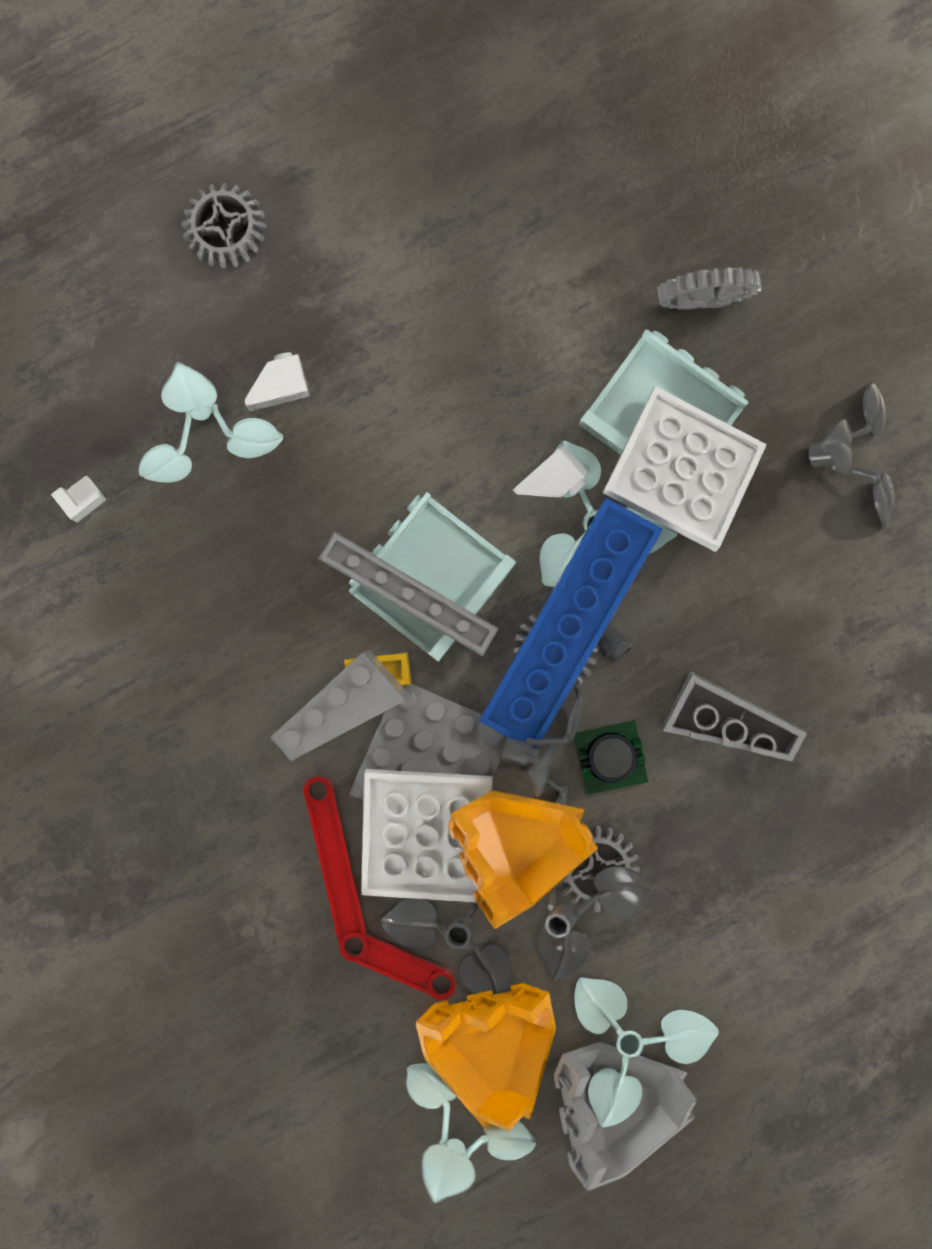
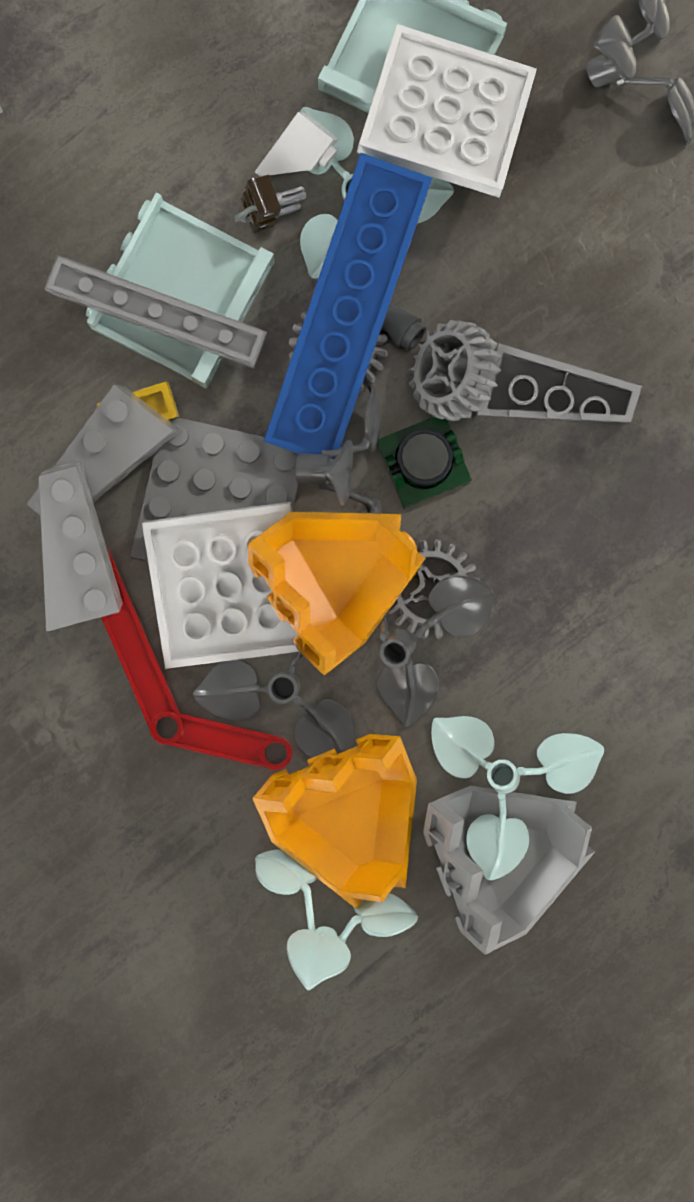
camera: 15 degrees left, 0 degrees up
none -> light grey wedge [39,460,123,632]
none -> dark brown piece [234,174,306,233]
none -> light grey gear [409,320,501,421]

